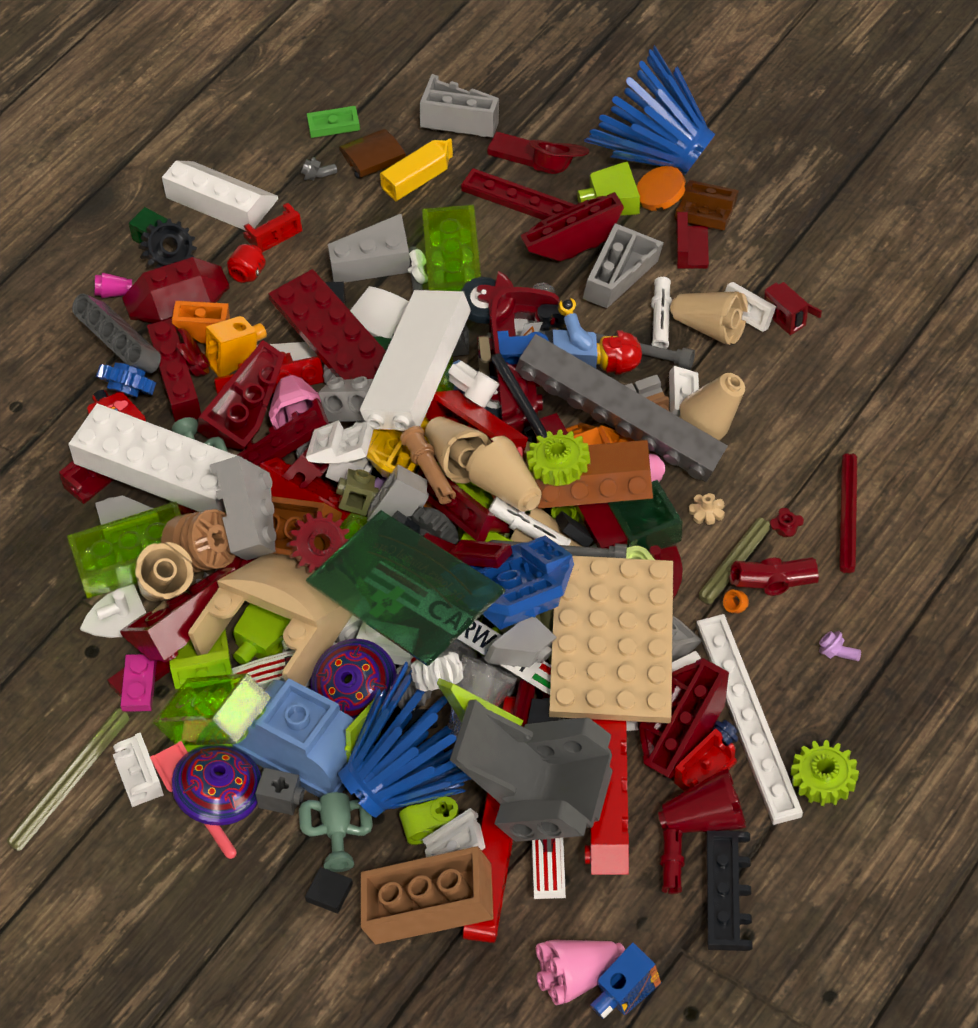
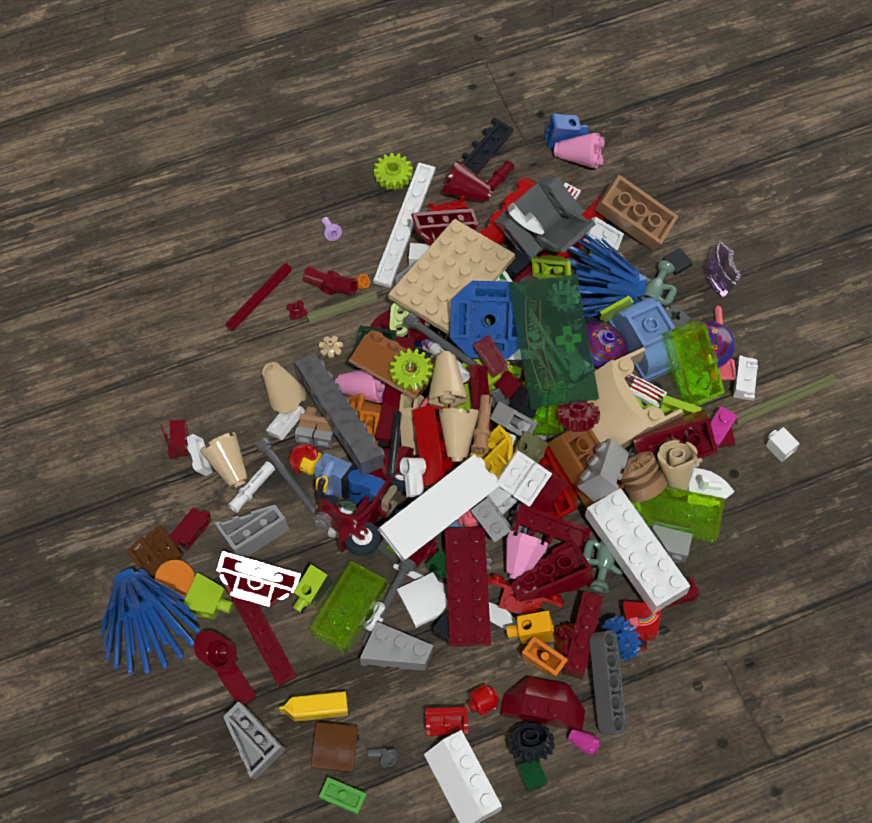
camera: 150 degrees left, 10 degrees up
none -> lime torso [293,565,333,614]
none -> white slope [508,203,544,235]
none -> clear purple brick [705,241,742,297]
none -> white brick [766,427,800,462]

